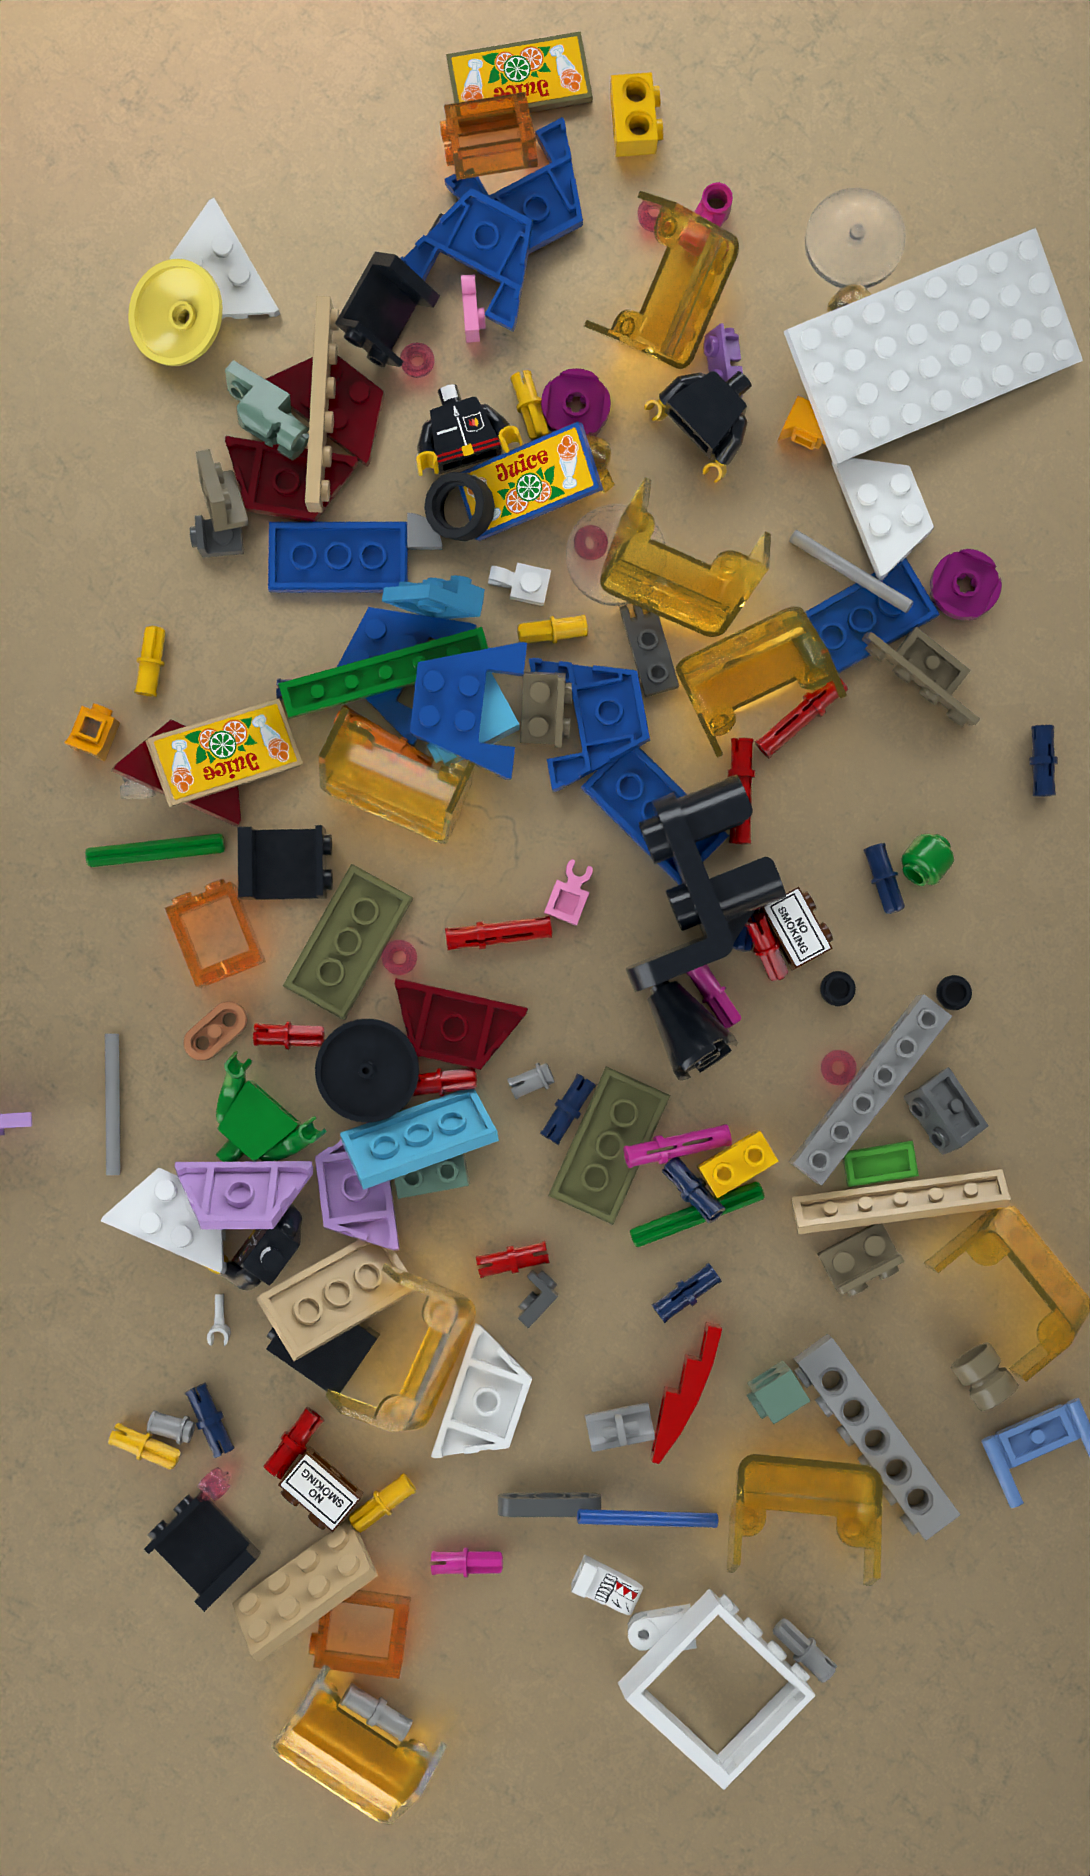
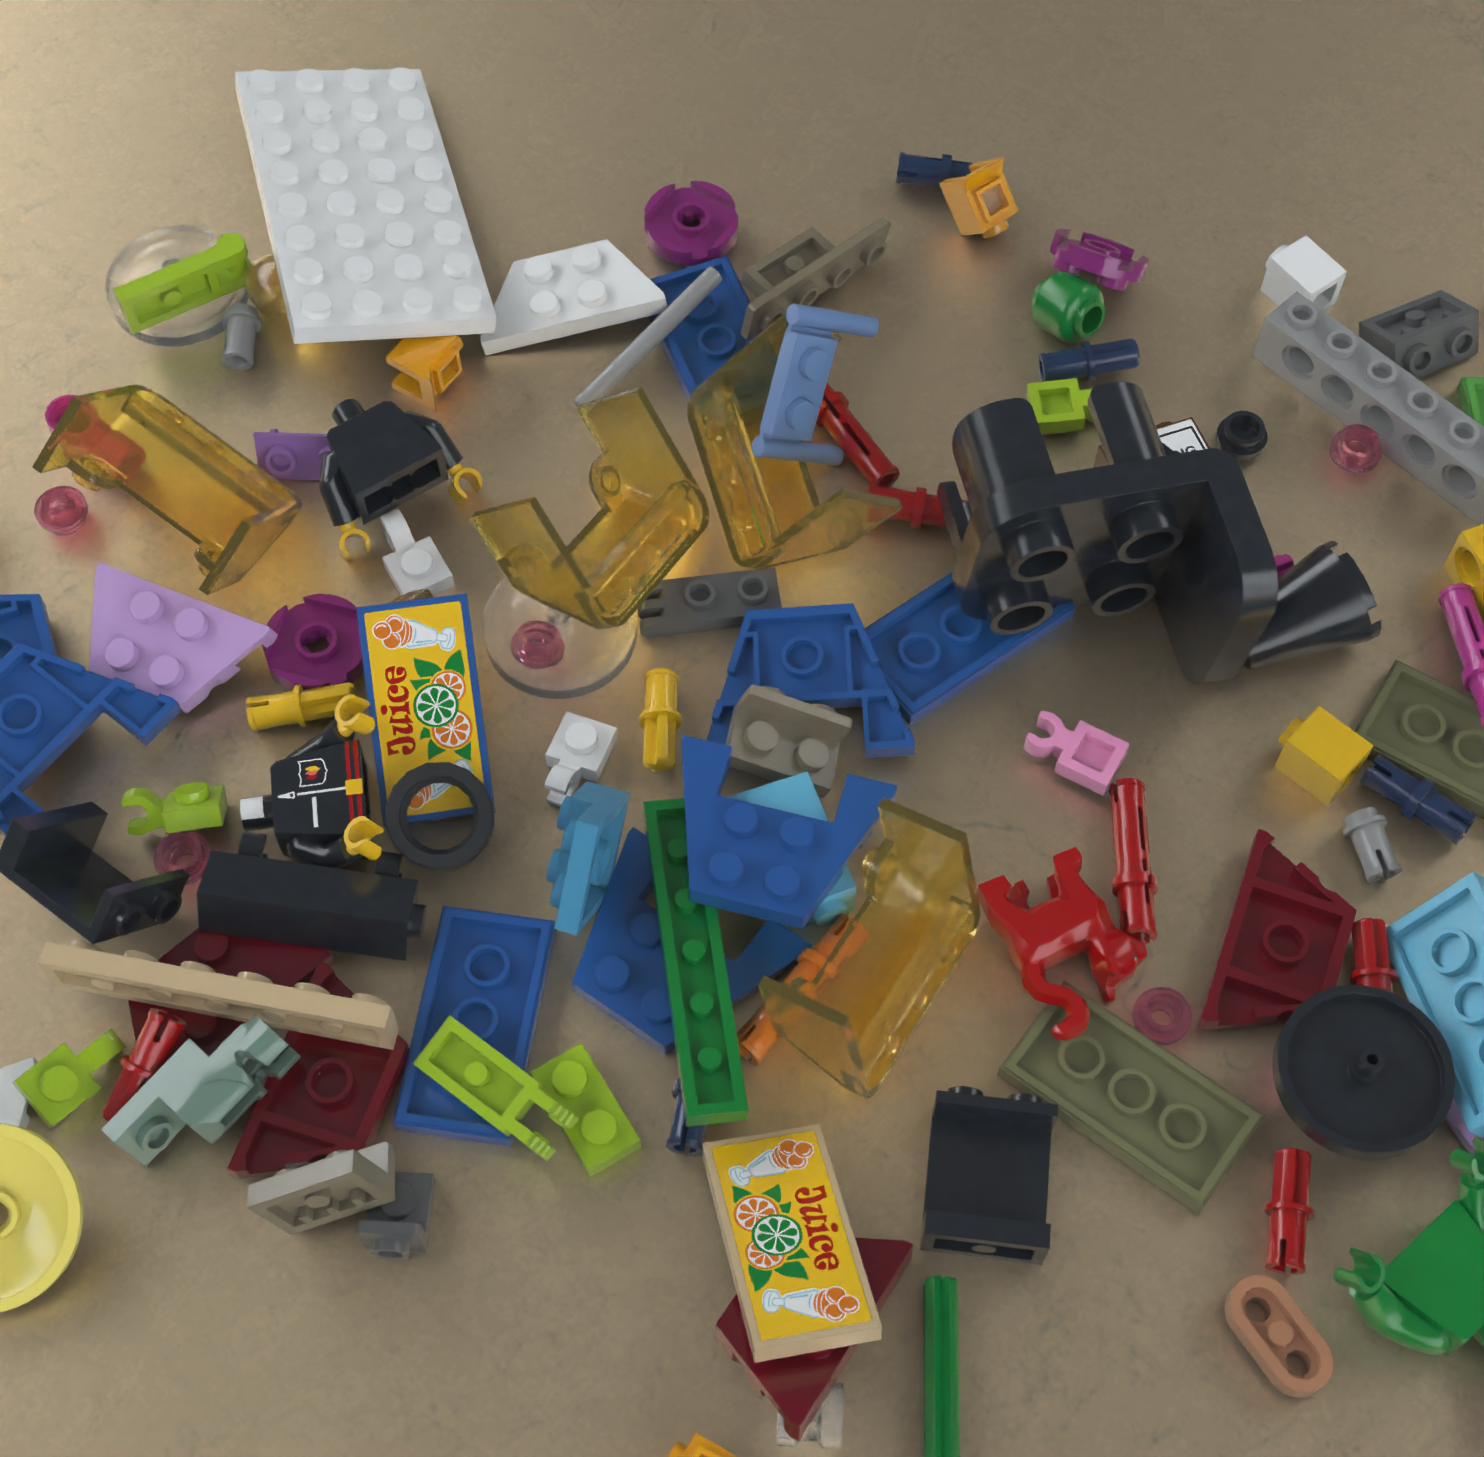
camera: 80 degrees left, 25 degrees down
yellow axle [134,626,166,697] -> none
clear orange window [165,879,266,988] -> none
light grey tile [407,513,443,550] -> none
bright pink plate [461,274,486,343] -> none
black plate [936,975,972,1010] -> none
none -> lime plate [12,1028,126,1129]
none -> lavender wing [89,562,278,714]
none -> red axle [103,1008,186,1122]
none -> lime plate [113,233,255,334]
none -> lime plate [121,782,228,835]
none -> black brick [196,831,427,961]
none -> light grey pin [221,303,262,370]
none -> white plate [380,509,454,601]
none -> lime hinge [412,1015,579,1161]
none -> lime plate [530,1043,642,1178]
none -> medium blue plate [752,303,879,466]
none -> light orange window [939,157,1019,239]
none -> red animal [977,847,1147,1040]
none -> lime plate [1026,378,1094,435]
none -> magenta plate [1049,229,1149,291]
none -> white brick [1260,235,1347,311]
none -> yellow brick [1274,706,1374,807]

